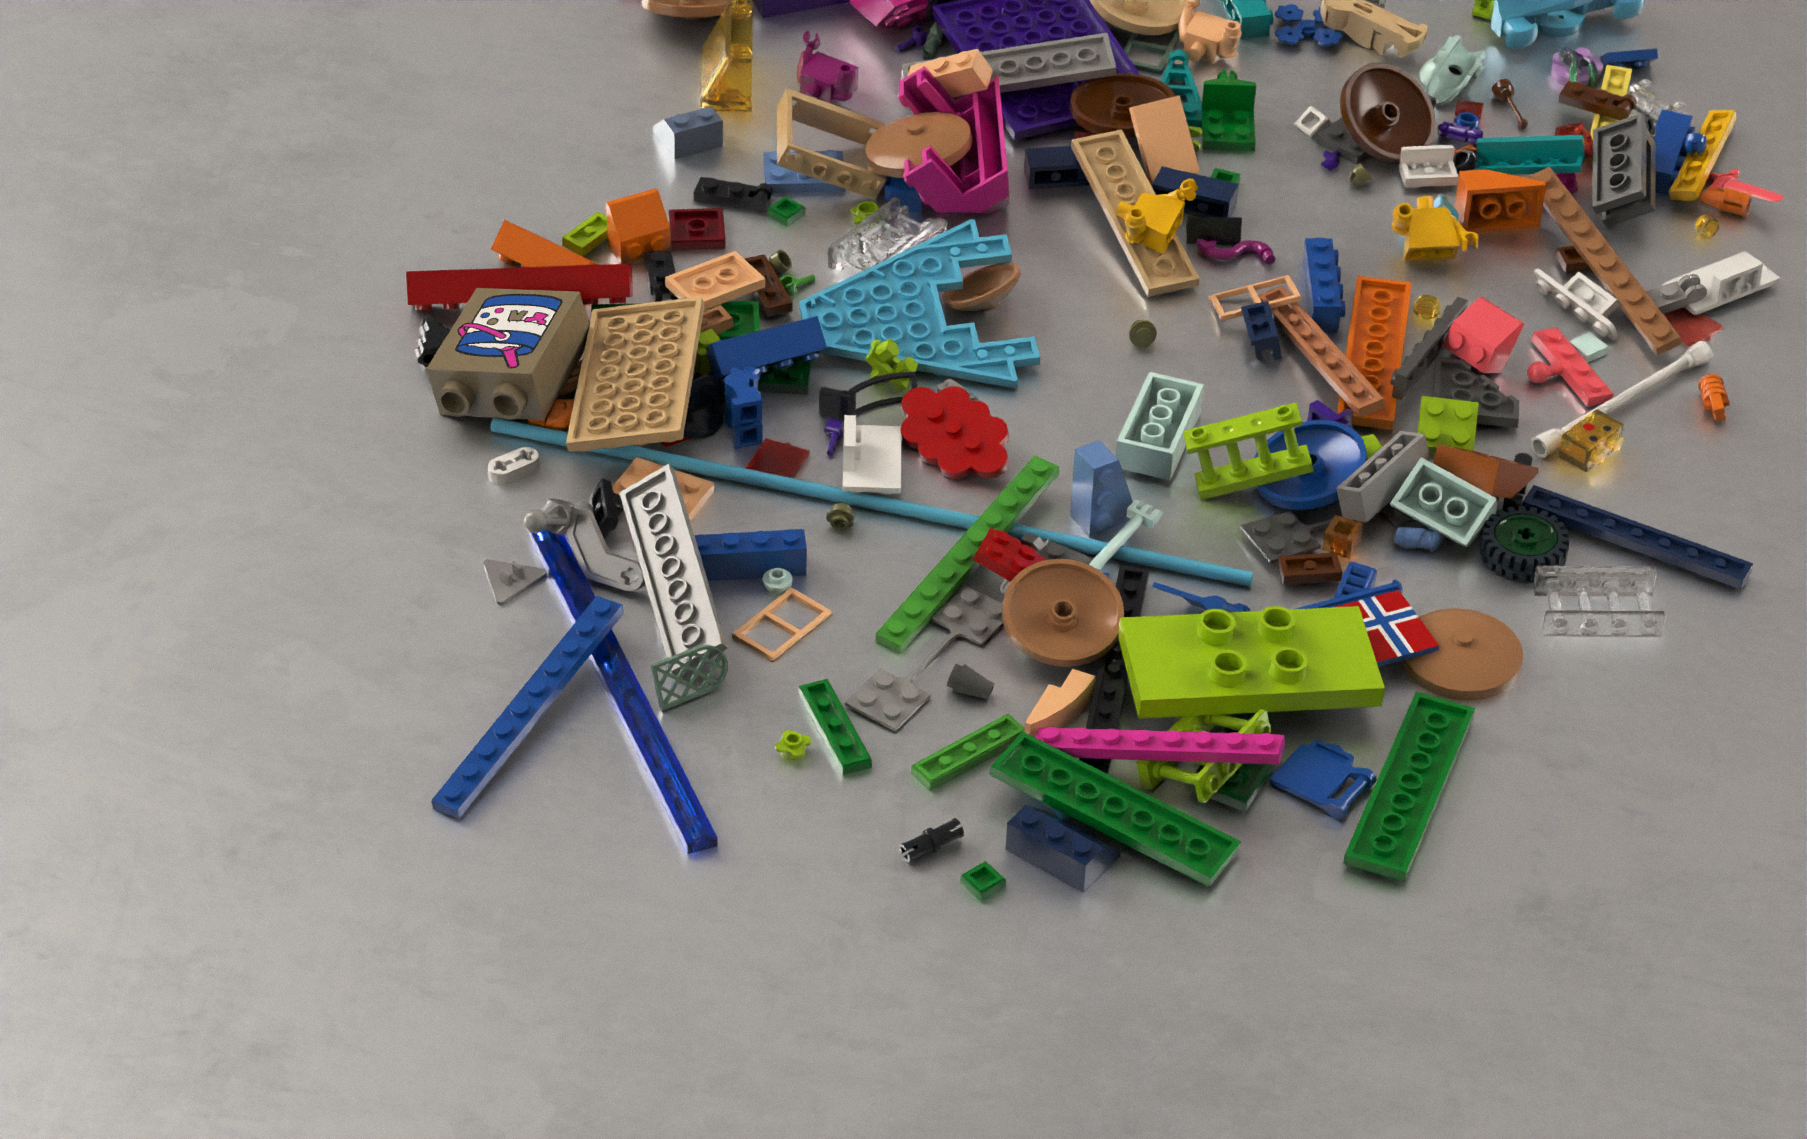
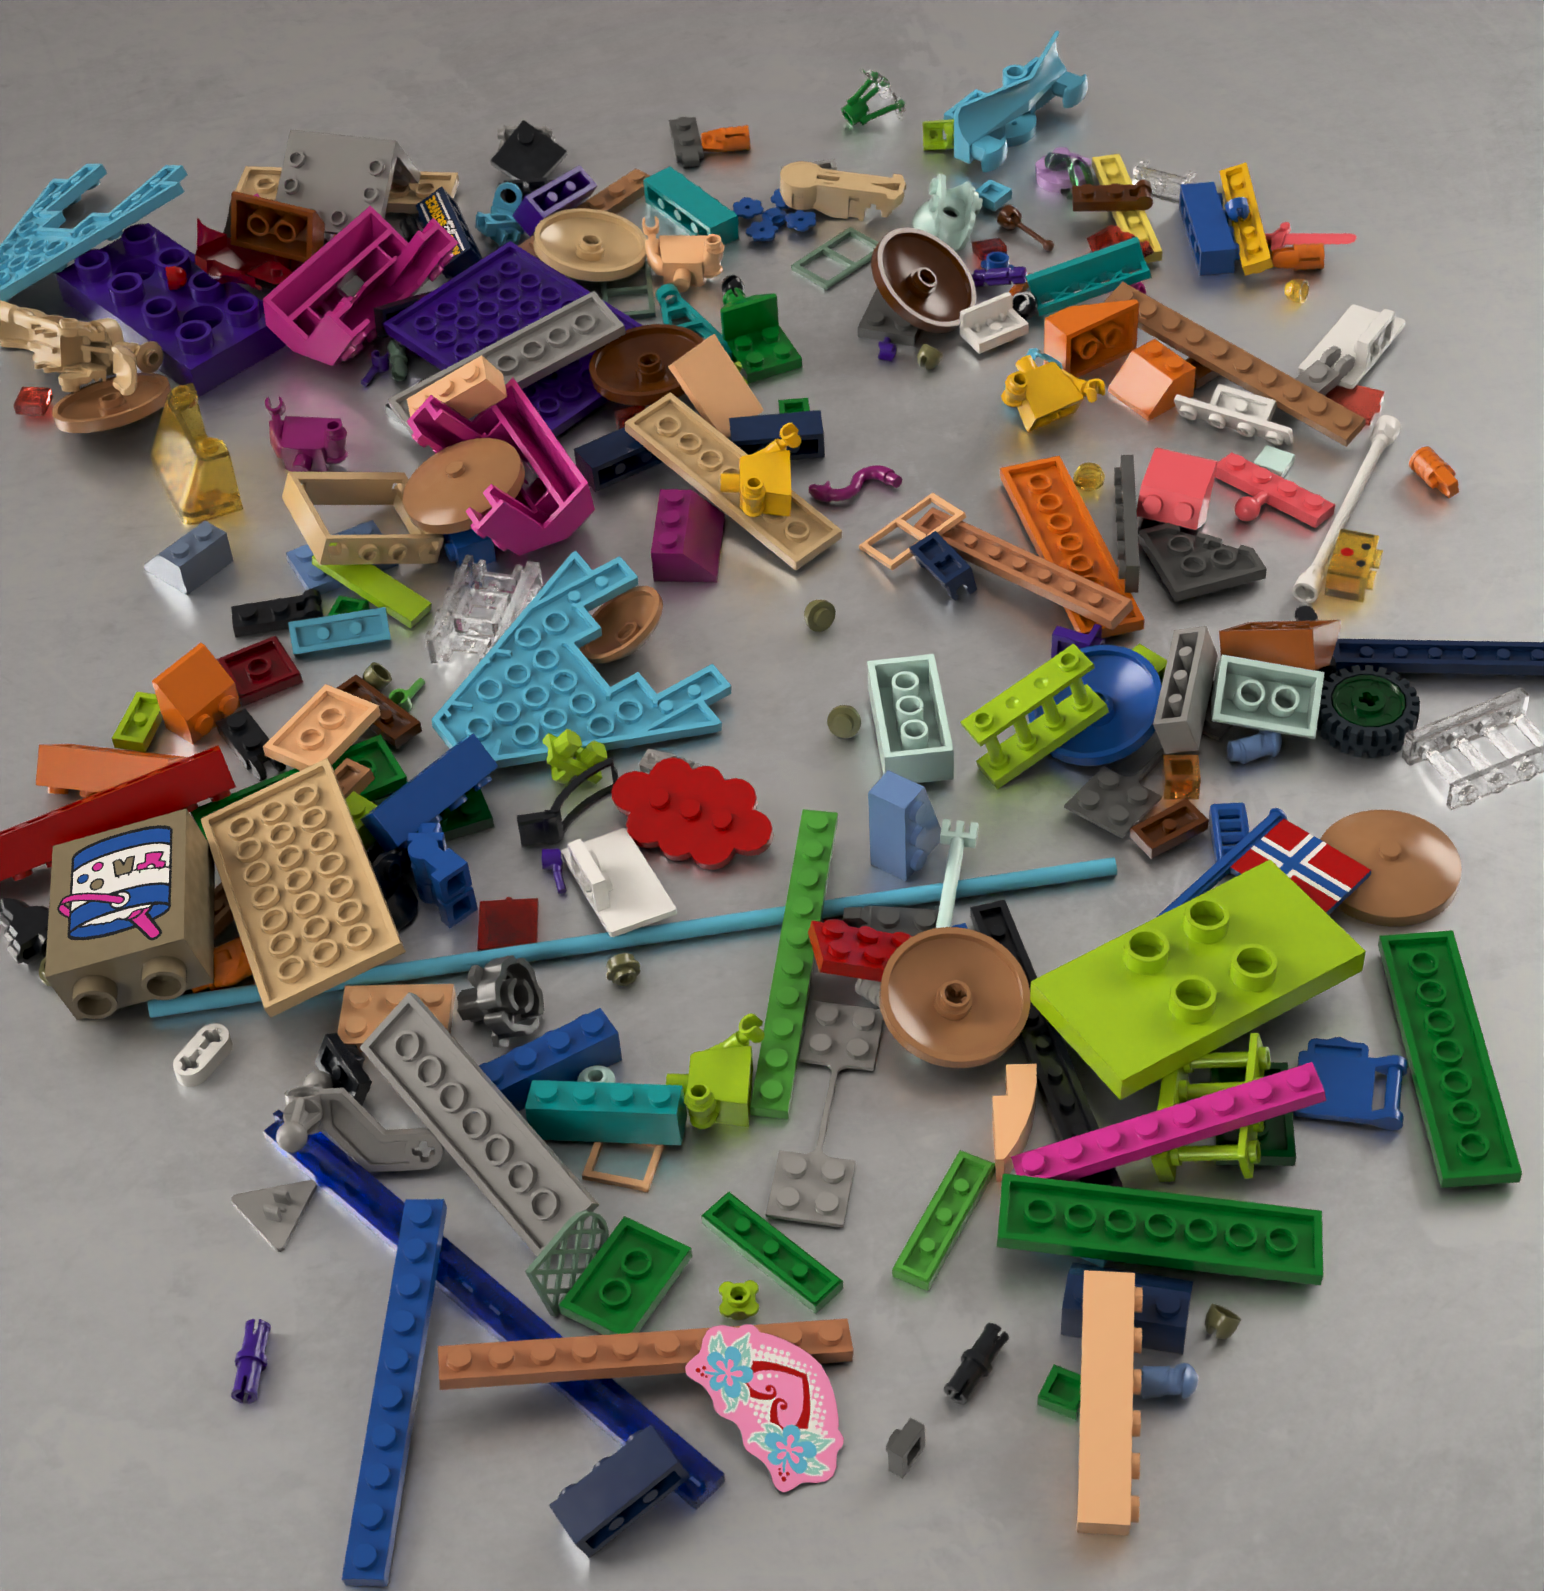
camera: 20 degrees left, 5 degrees up
lime plate [851,201,885,226] -> none
dark grey cone [947,664,995,700] -> none
blue piece [1152,582,1250,612] -> none
black hinge [1186,216,1242,244] -> none
white slope [1293,106,1332,139] -> none
blue brick [1302,237,1345,333] -> none
lime plate [1417,396,1479,453] -> none
dark grey hinge [1592,112,1656,227] -> none
blue plate [1600,48,1658,68] -> none
none -> dark purple pin [231,1319,271,1403]
none -> medium azure plate [288,607,391,655]
none -> lime tile [312,543,432,629]
none -> nougat plate [438,1319,853,1390]
none -> dark grey piece [457,955,544,1048]
none -> teal brick [525,1080,687,1145]
none -> dark blue brick [549,1424,691,1558]
none -> green plate [559,1216,692,1335]
none -> magenta slope [651,489,725,582]
none -> lime torso [666,1013,764,1129]
none -> sticker [685,1324,844,1493]
none -> black hinge [721,275,745,297]
none -> sand green window [791,227,879,290]
none -> olive plate [827,705,861,738]
none -> dark grey plate [886,1417,925,1479]
none -> medium azure plate [975,179,1012,212]
none -> light nougat brick [1077,1270,1143,1536]
none -> orange slope [1108,339,1196,421]
none -> medium blue arm [1133,1363,1199,1399]
none -> olive hinge [1204,1304,1241,1340]

